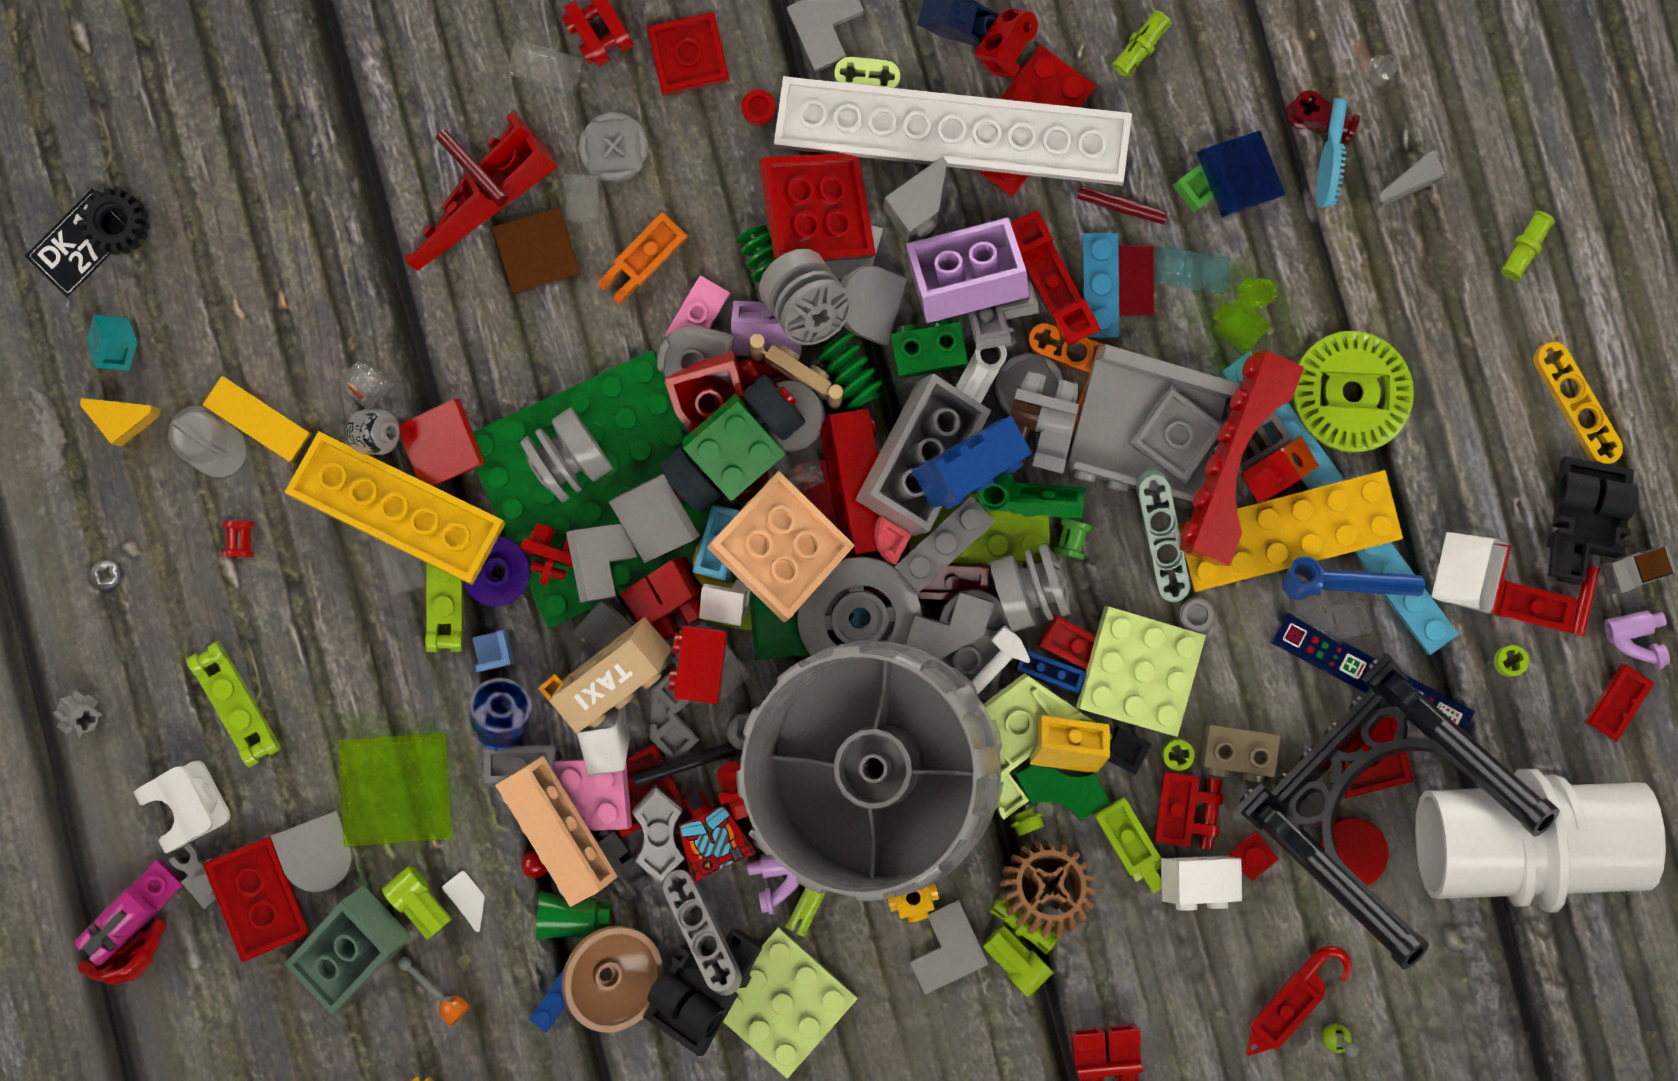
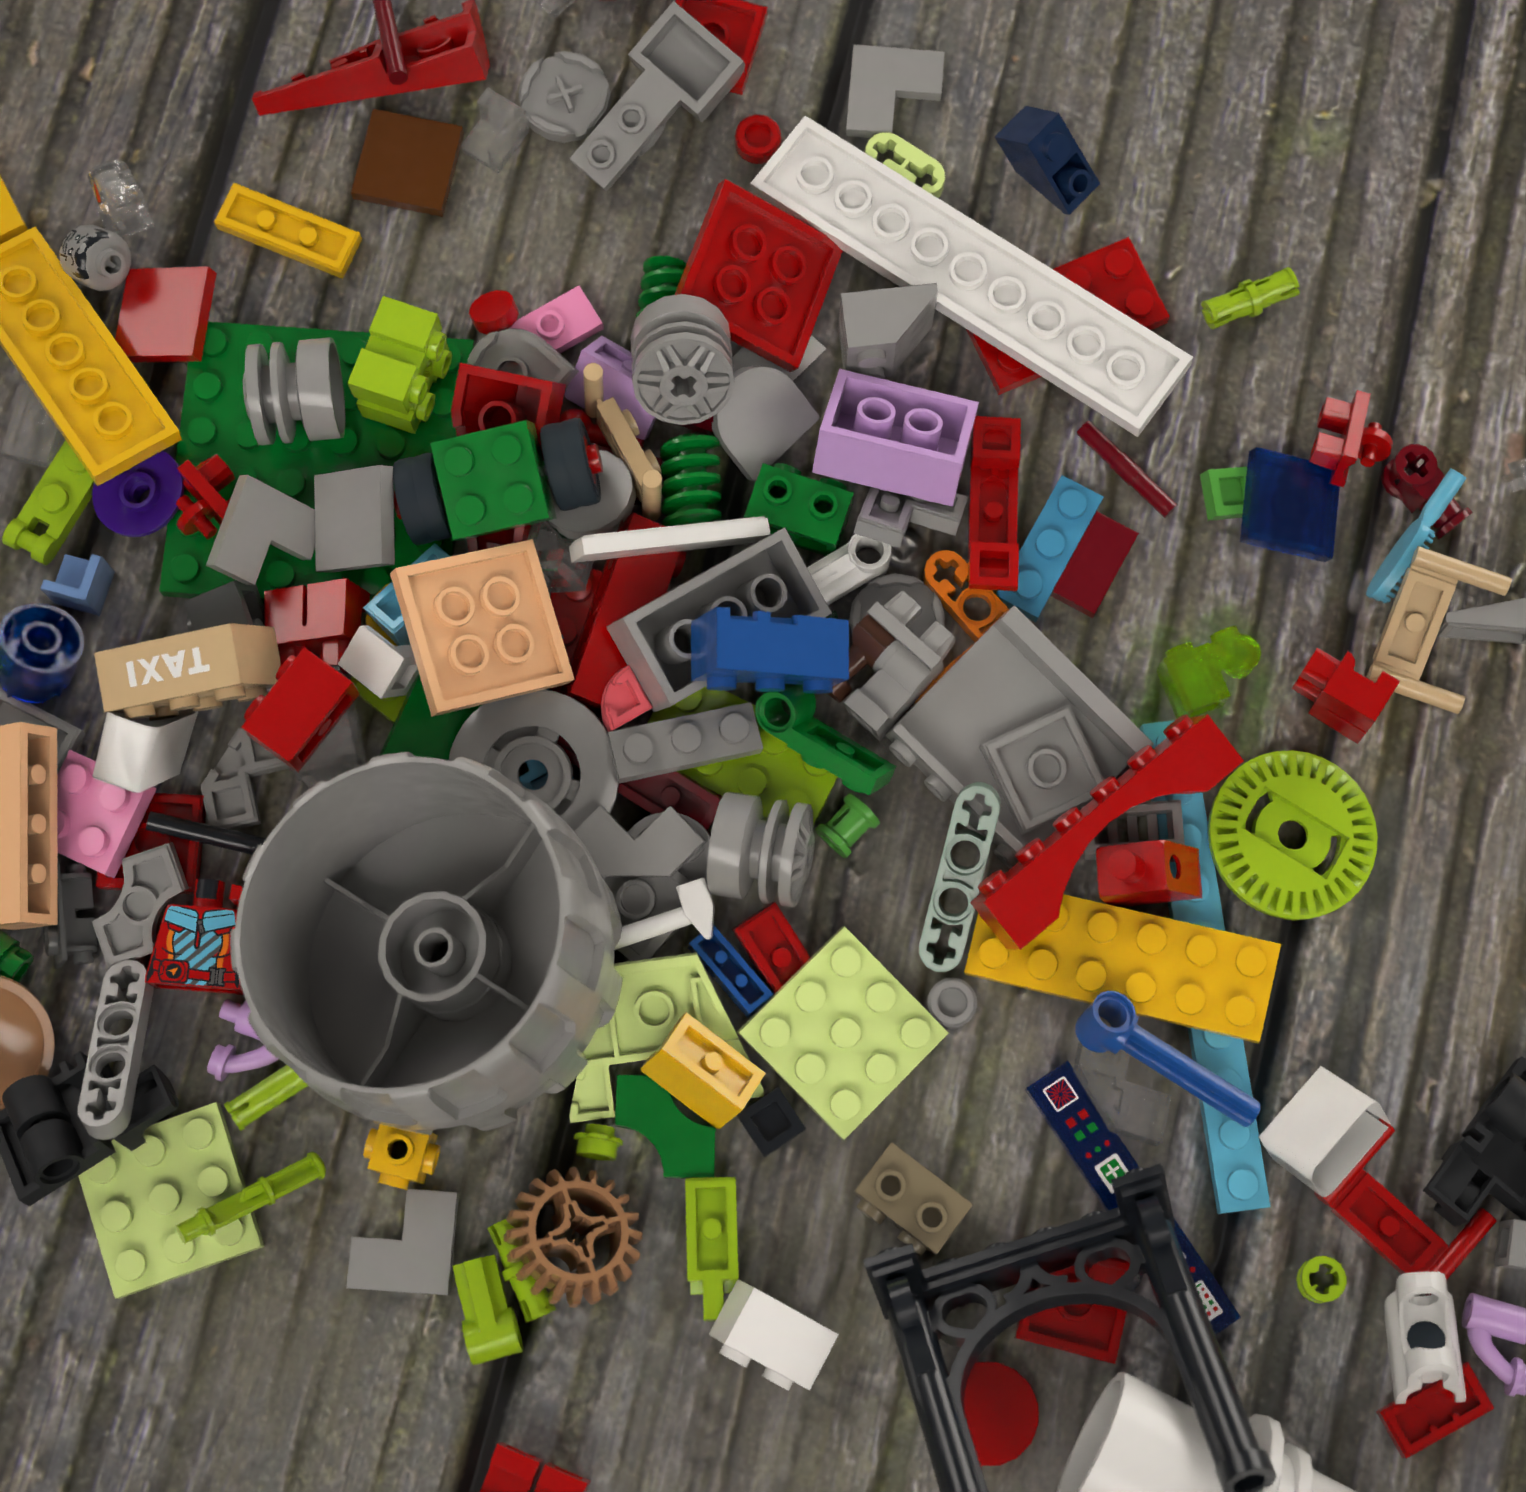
camera: 30 degrees right, 10 degrees down
orange hinge [597,212,689,305] -> none
red leg [974,9,1038,79] -> none
red plate [1153,771,1224,850] -> none
clear light blue plate [1154,247,1231,294] -> none
lime bush [1161,738,1195,771] -> none
red plate [1227,831,1279,882] -> none
none -> lime piece [176,1152,326,1244]
none -> yellow tile [214,182,362,279]
none -> lime brick [348,296,452,434]
none -> red tile [469,290,519,335]
none -> light grey plate [569,1,745,192]
none -> white tile [569,516,770,563]
none -> red hips [1292,648,1400,744]
none -> red hips [1309,390,1393,488]
none -> tan plate [1366,546,1512,714]
none -> white piece [1384,1272,1466,1404]

